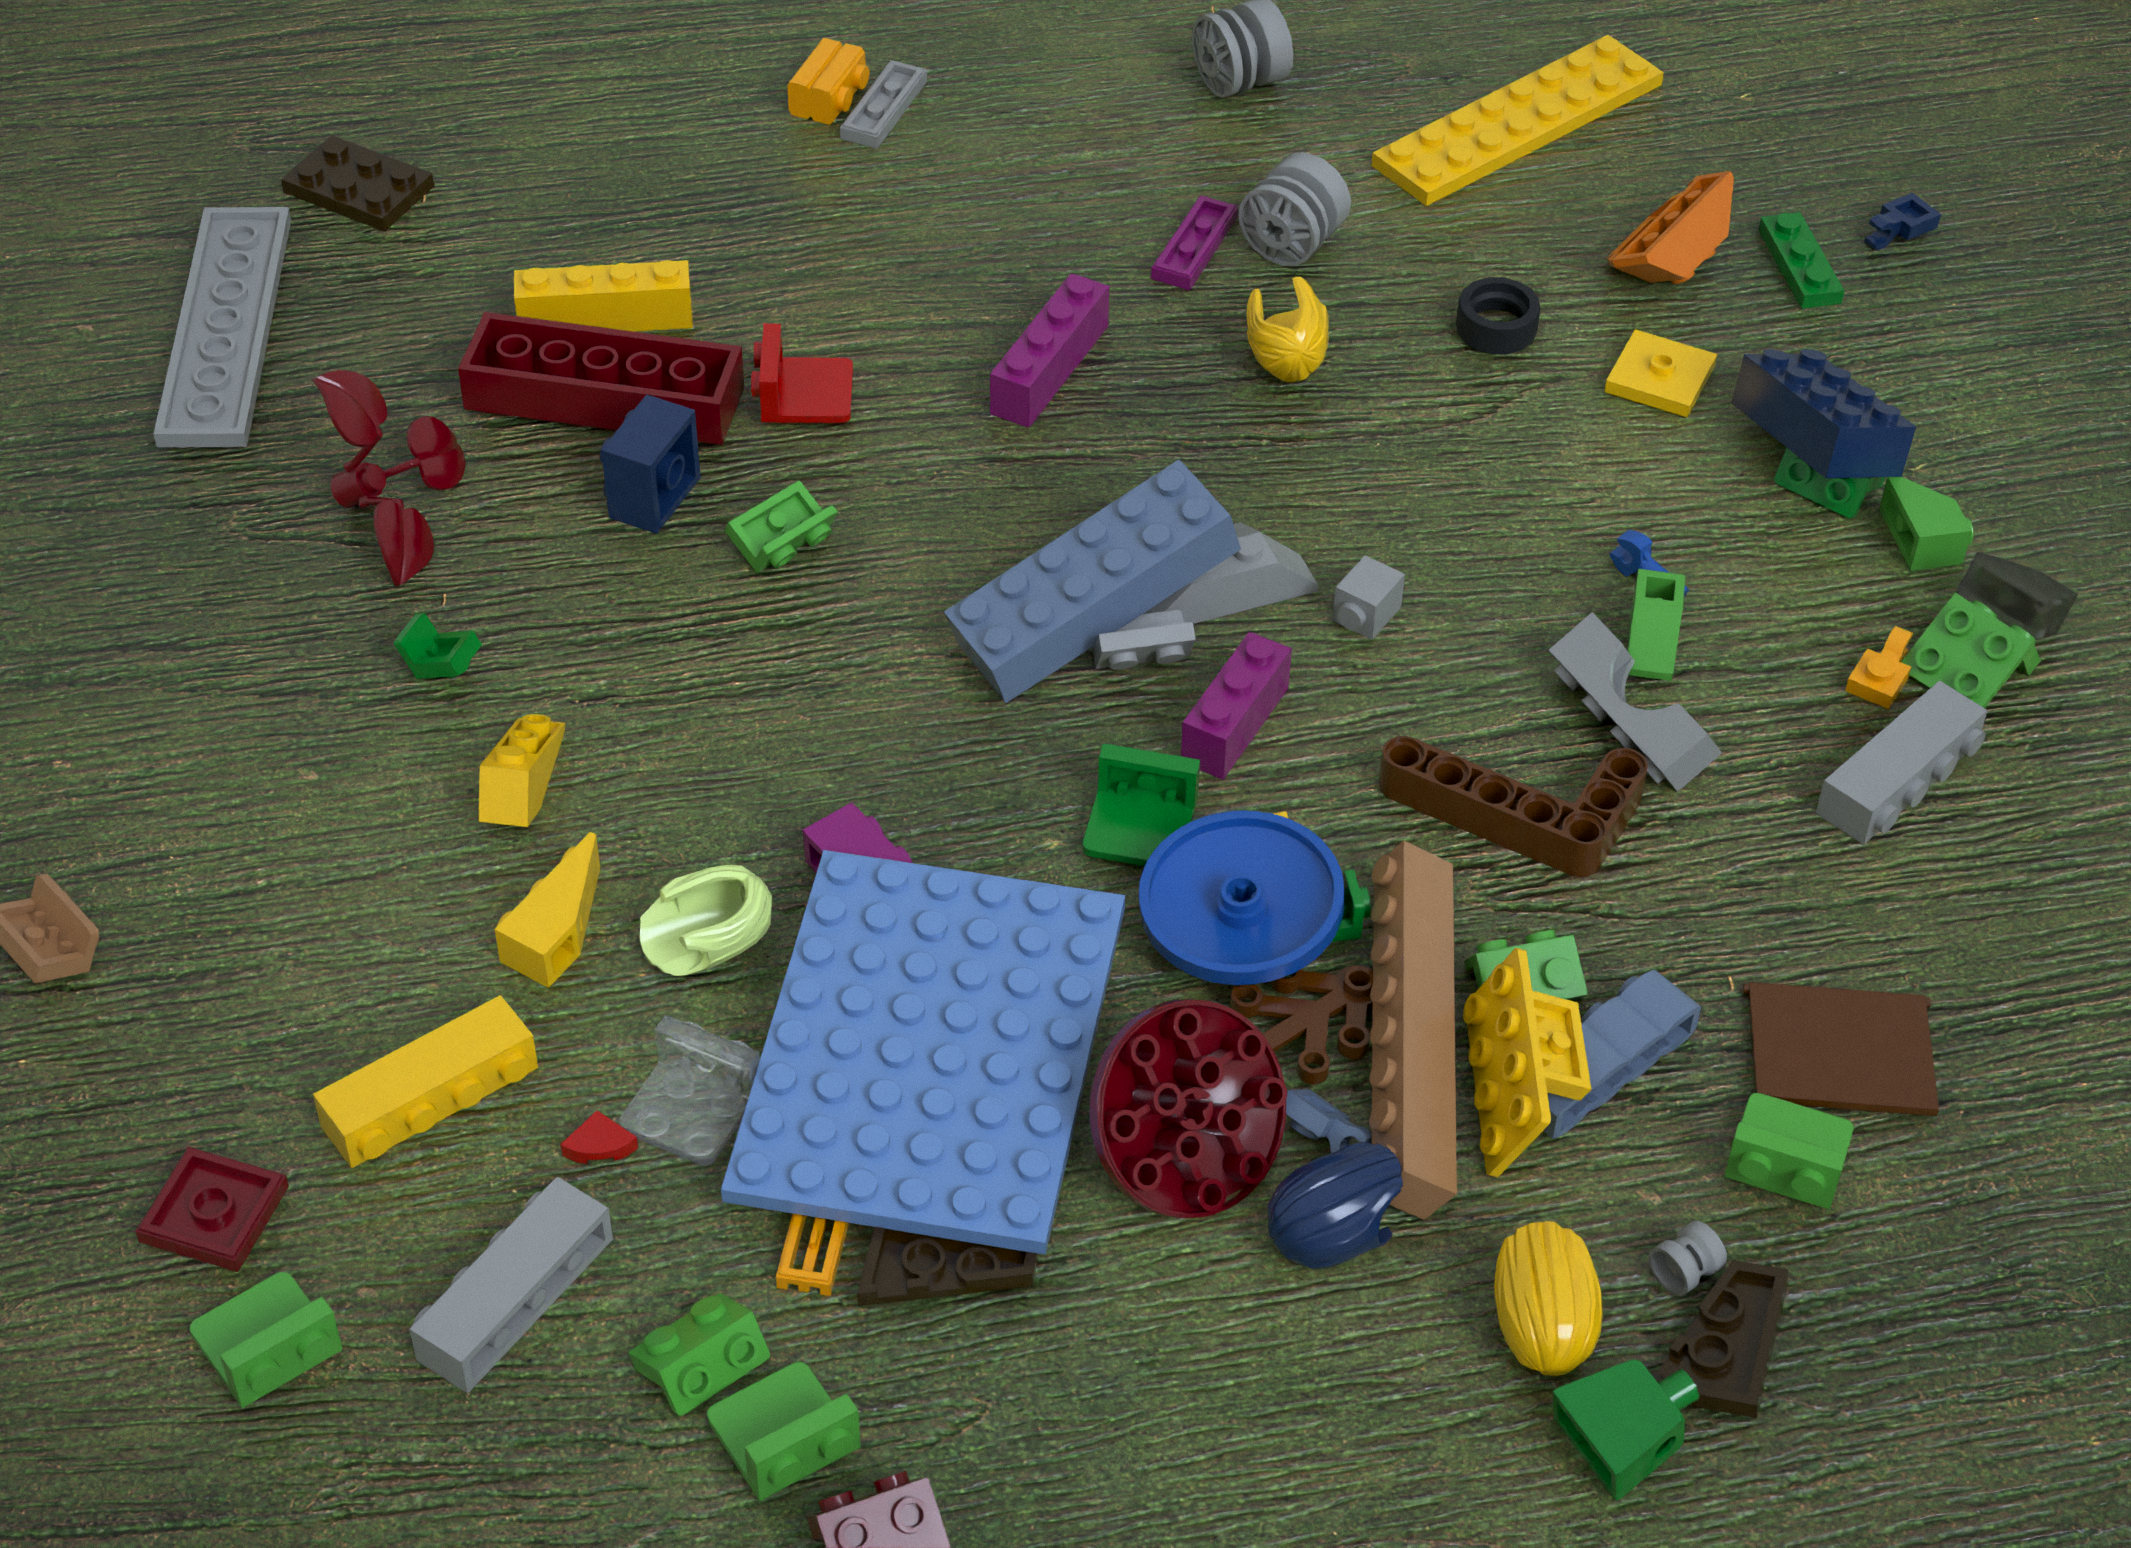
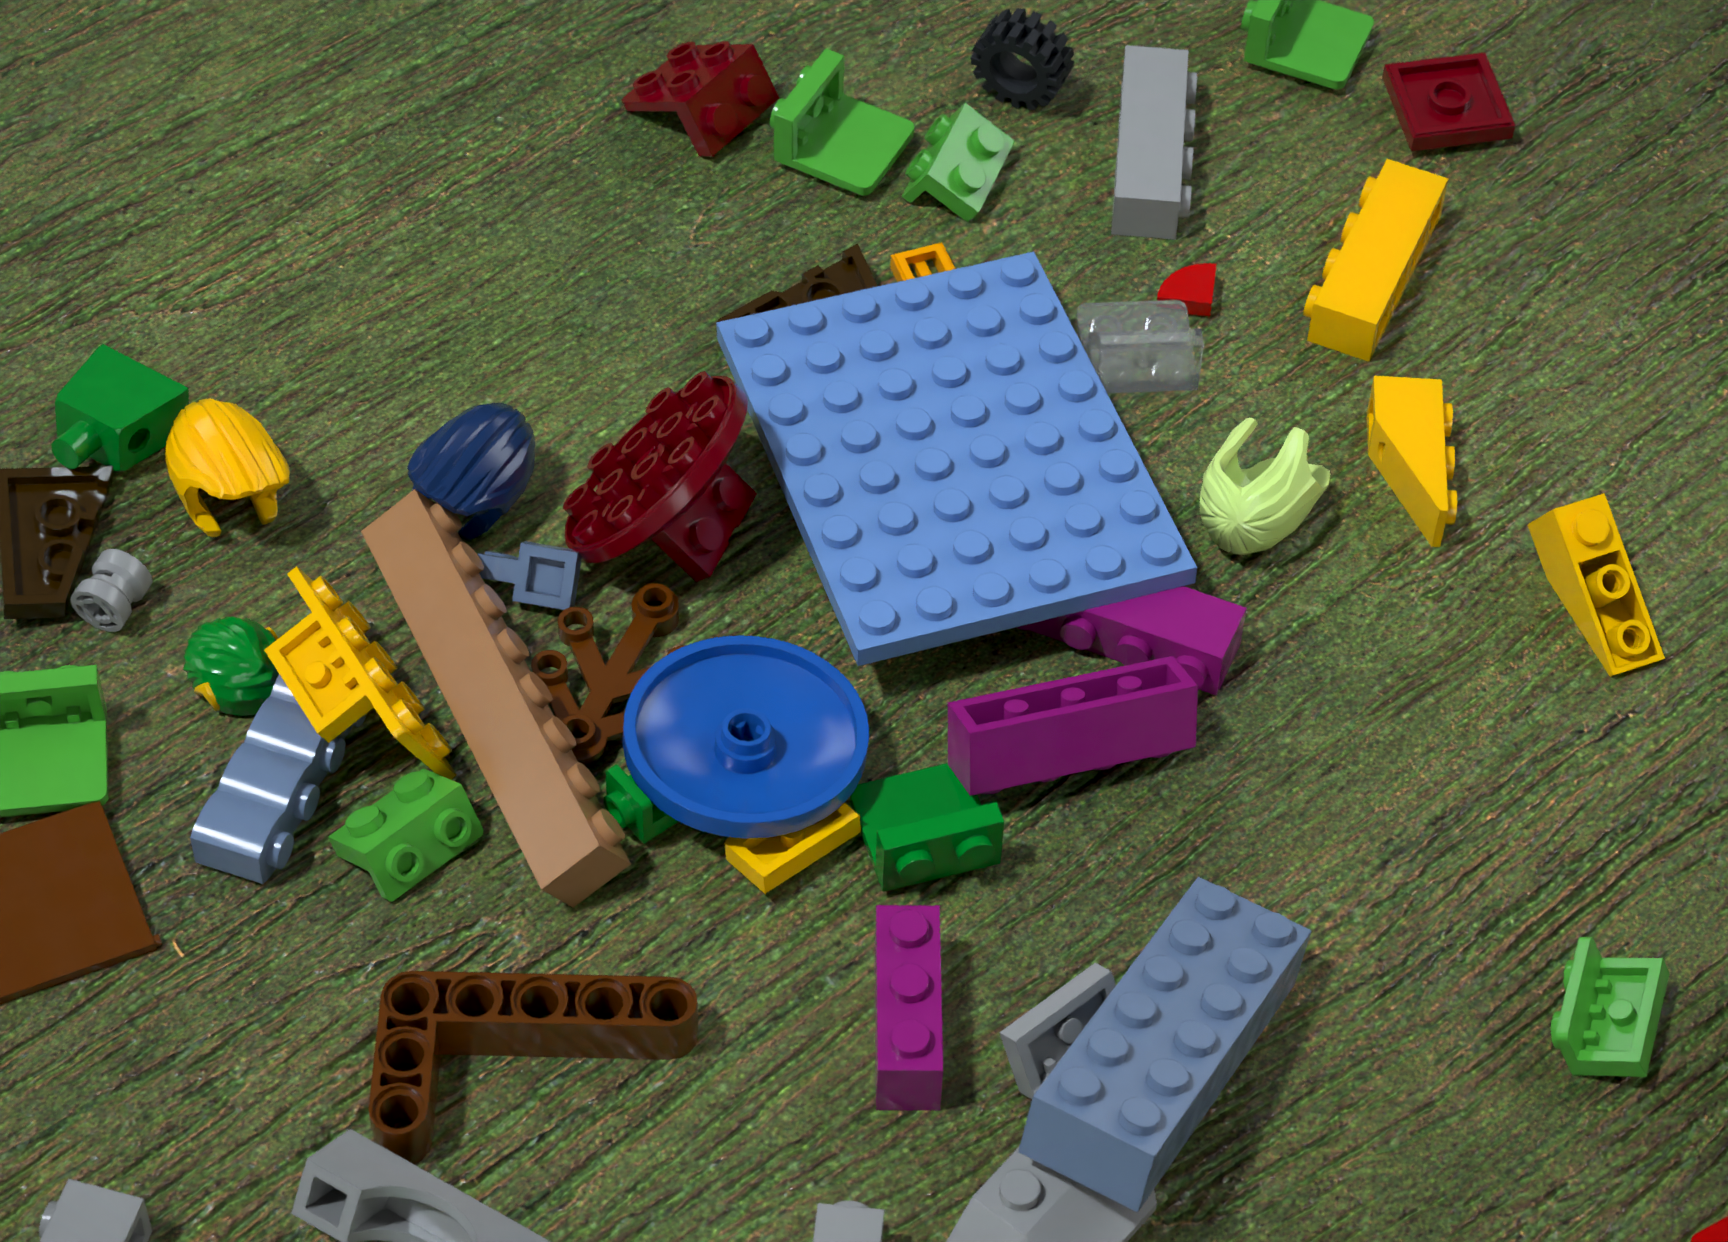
camera: 150 degrees right, 5 degrees up
none -> green hair [183,616,279,716]
none -> magenta brick [948,656,1198,796]
none -> black tyre [970,8,1074,110]

